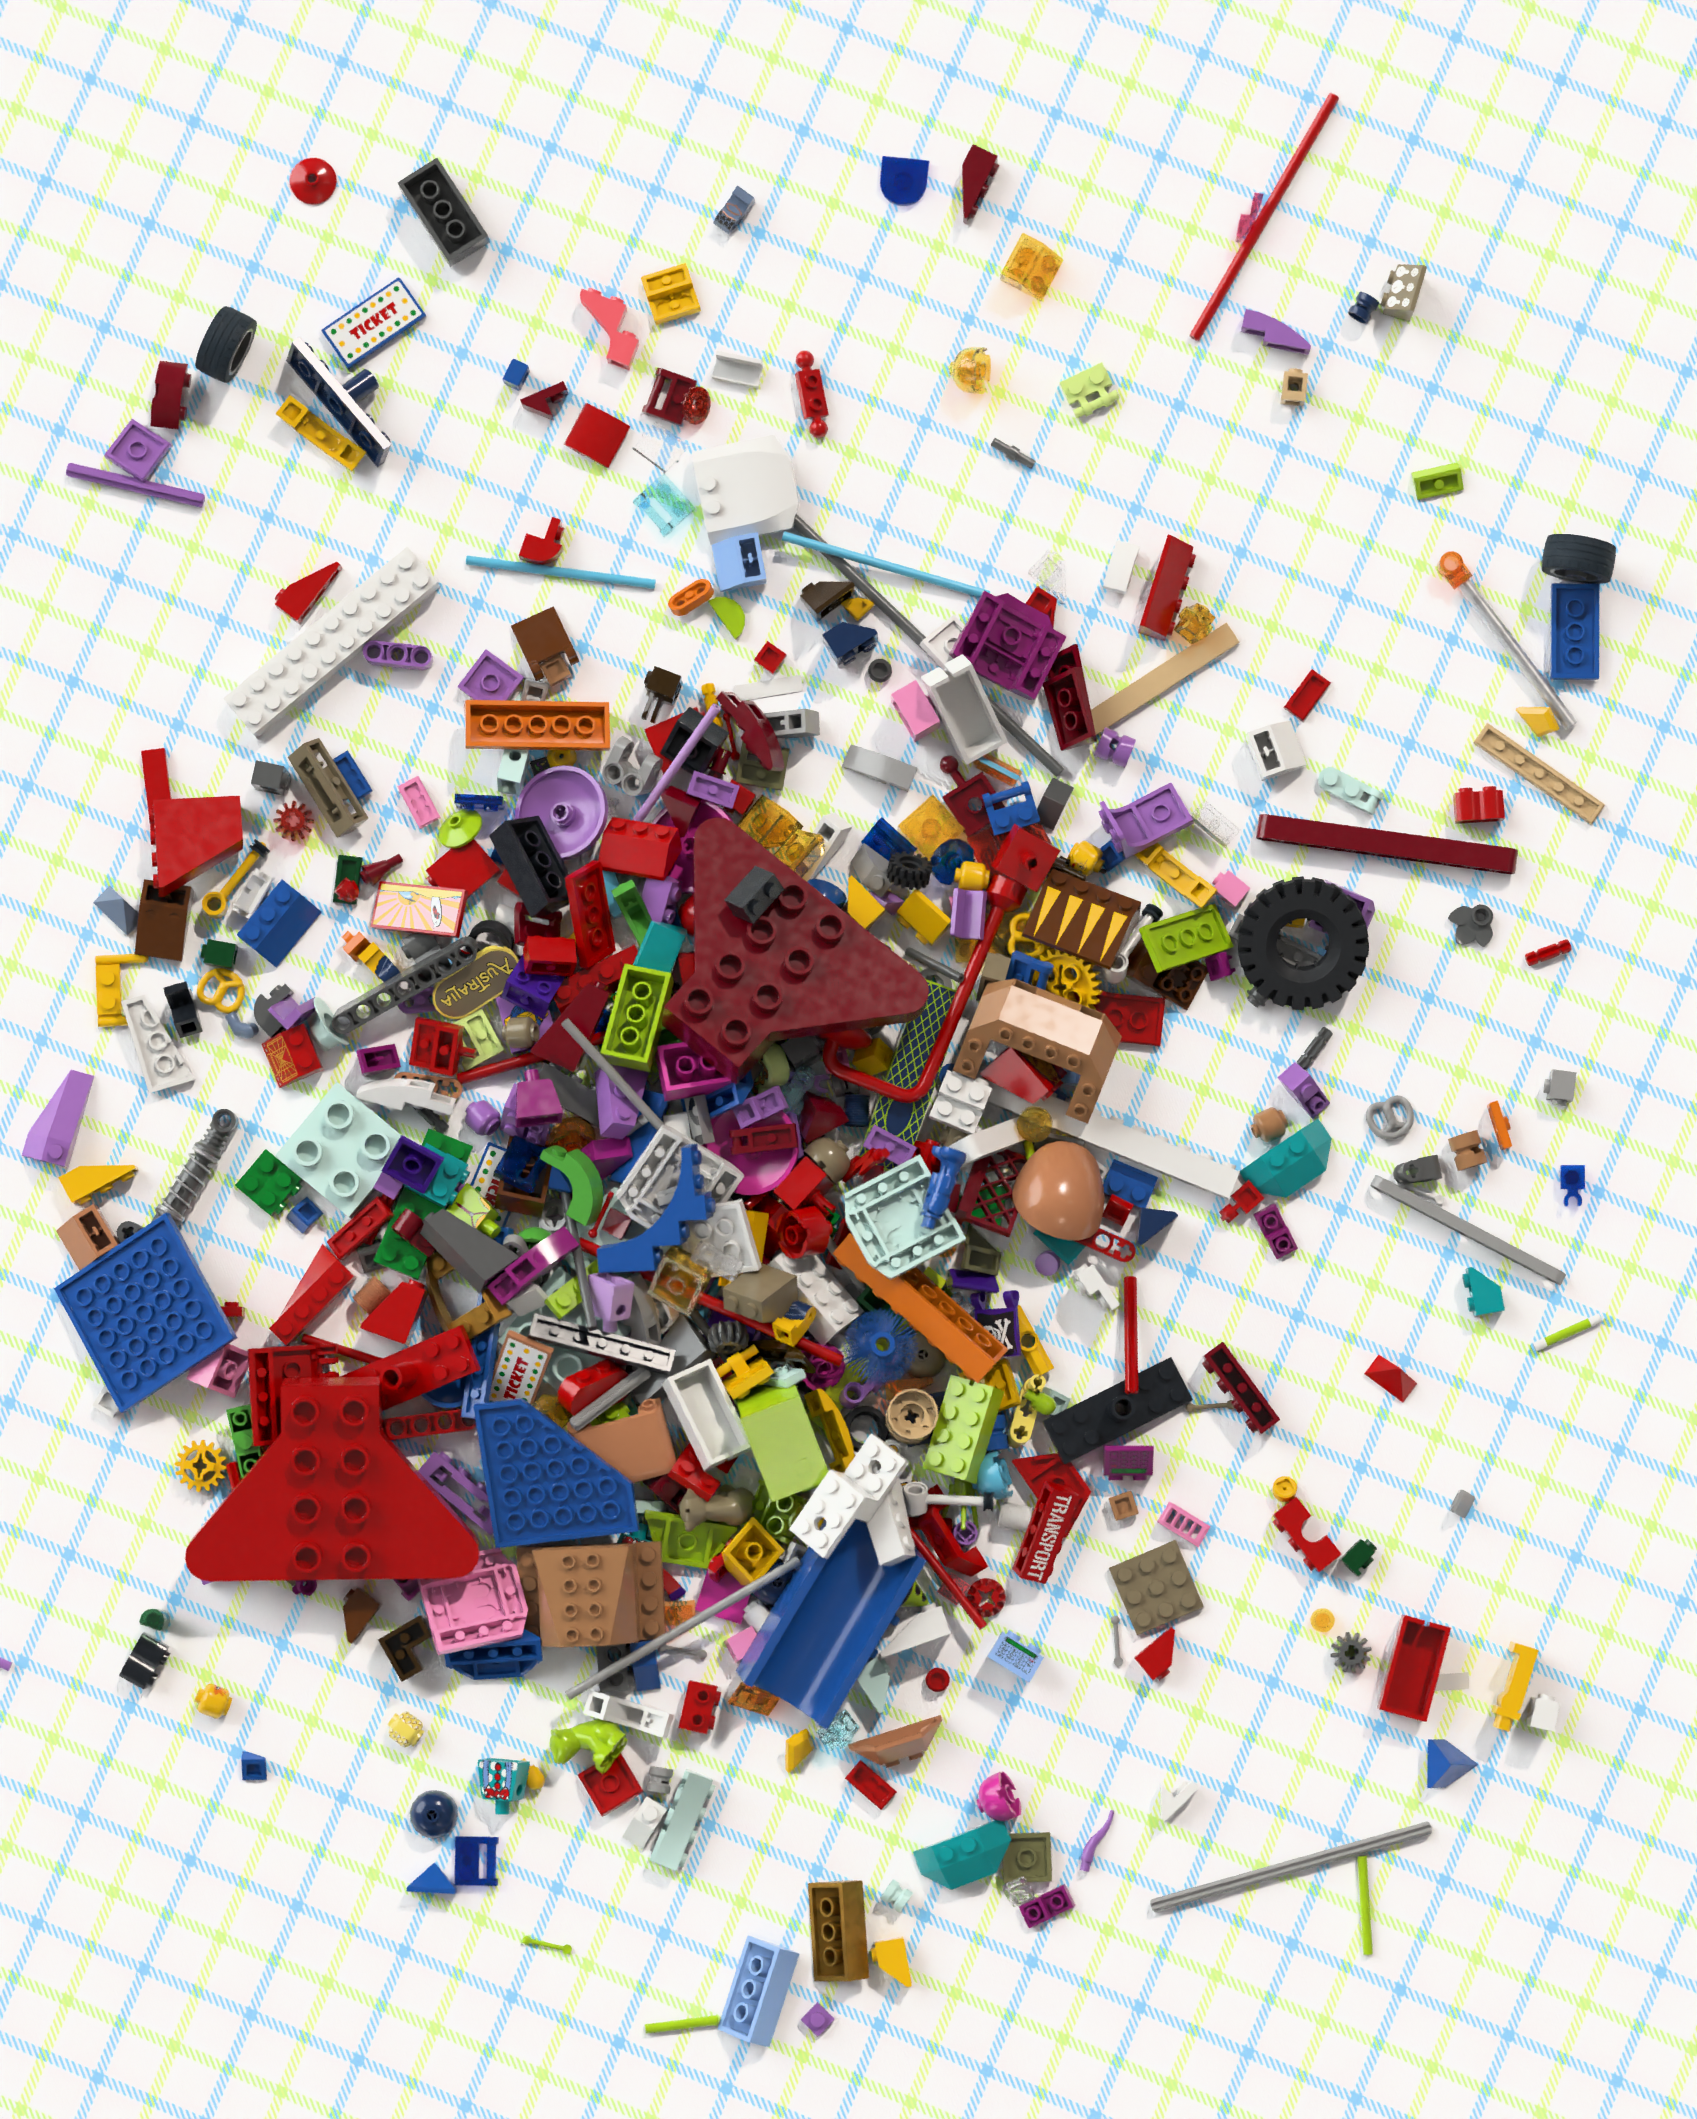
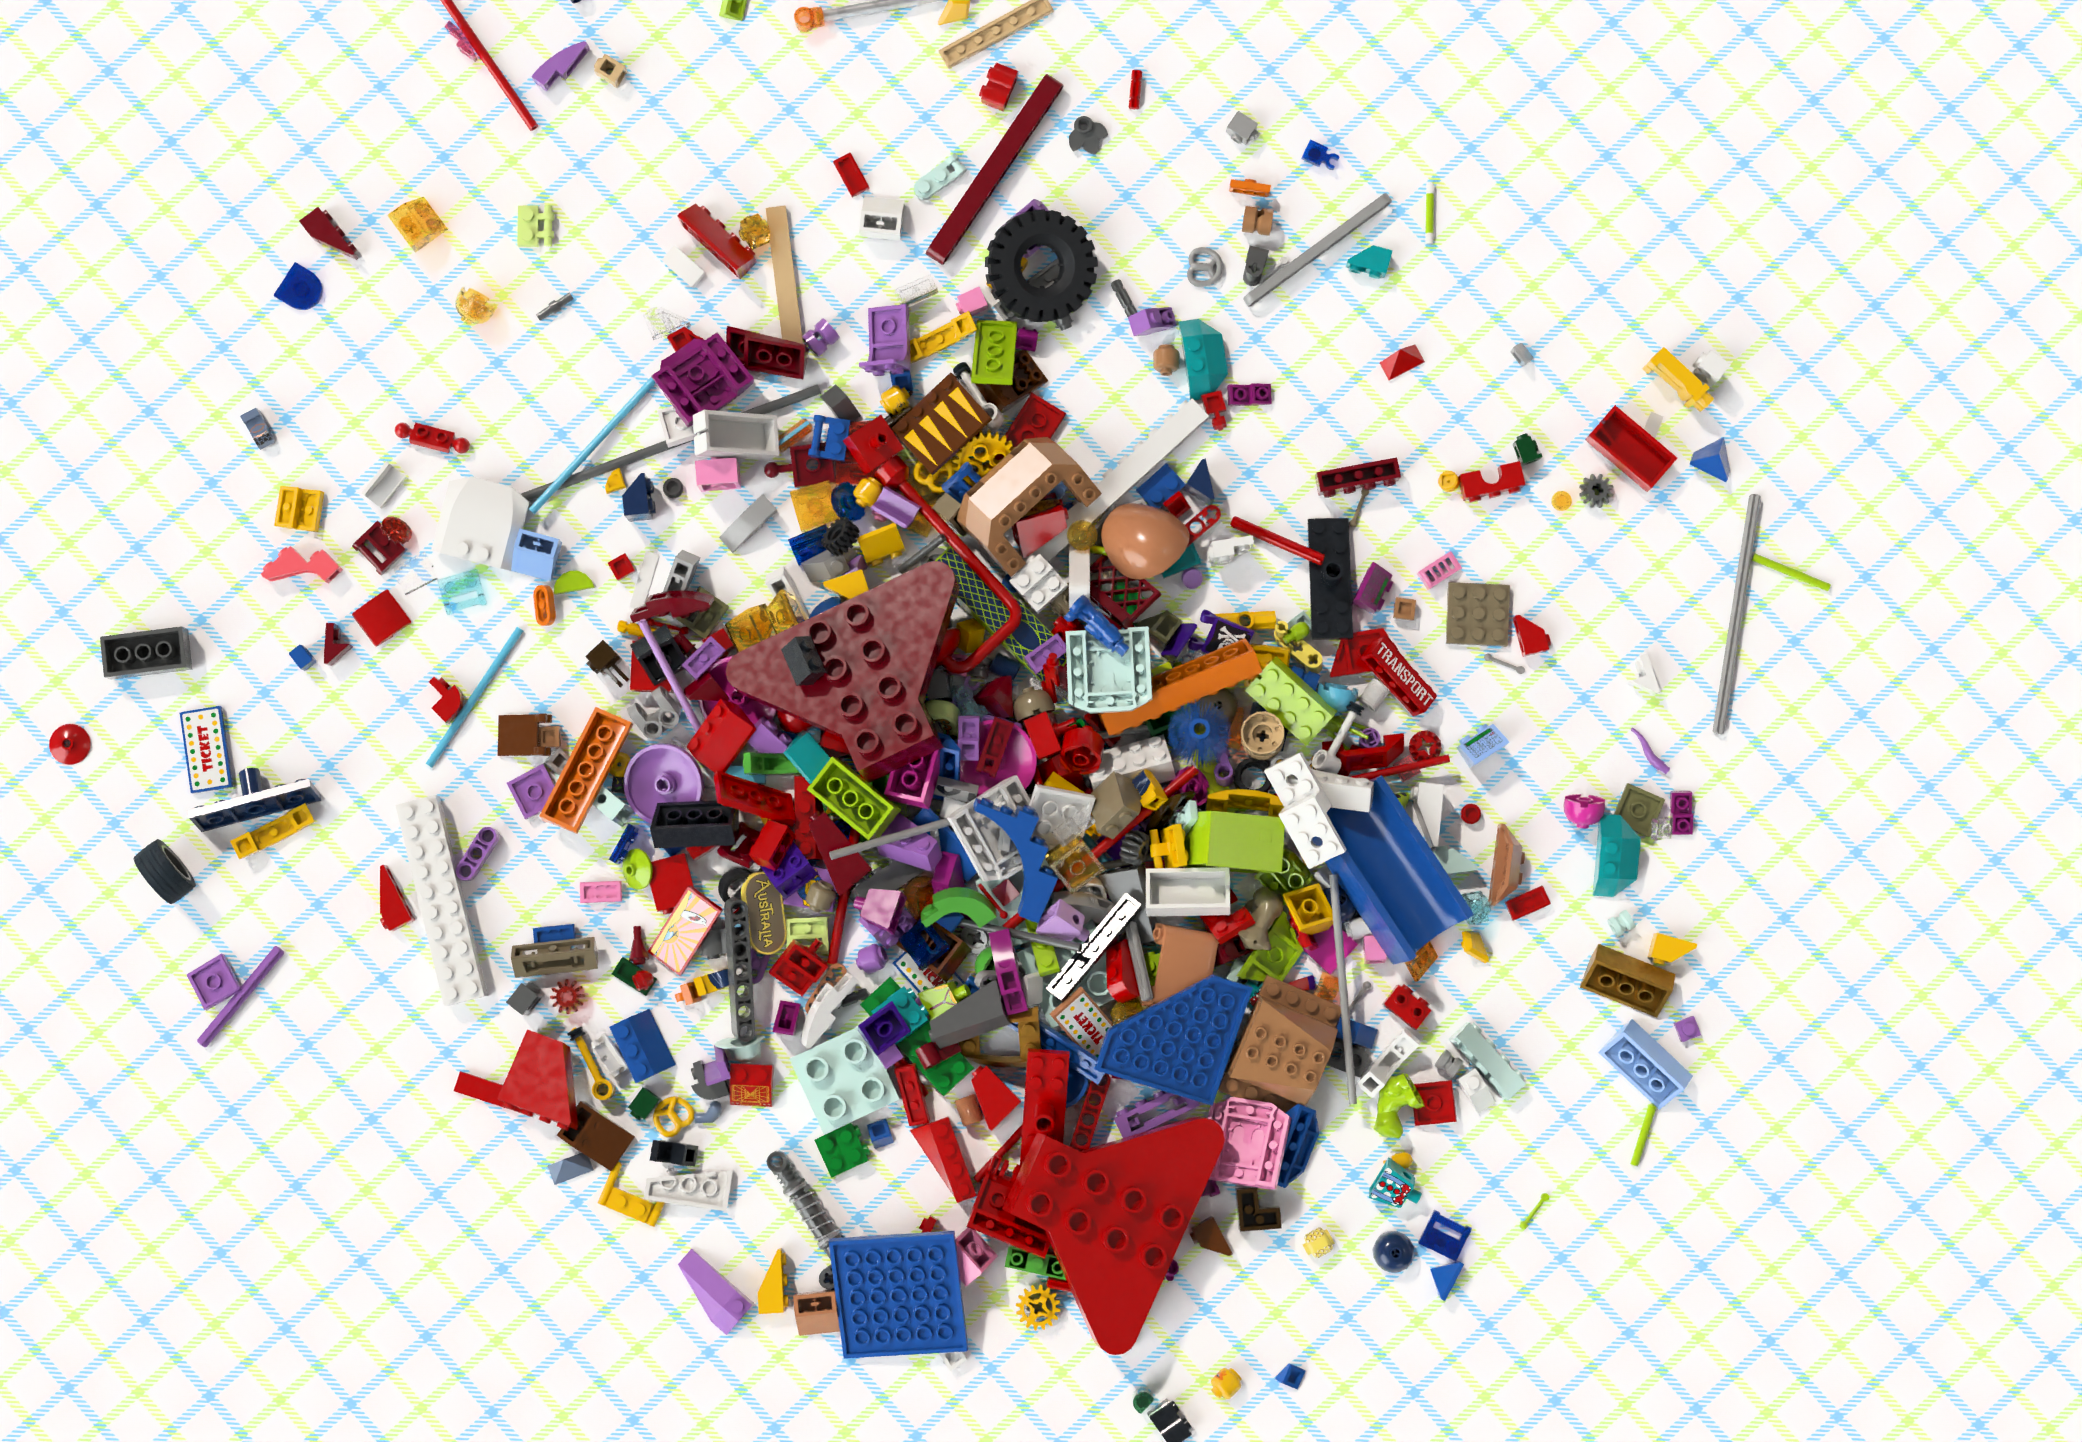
camera: 70 degrees left, 0 degrees up
dark red brick [150,360,192,430] -> none
dark grey slope [357,1239,386,1273] -> none
dark brown slope [800,581,855,622] -> none

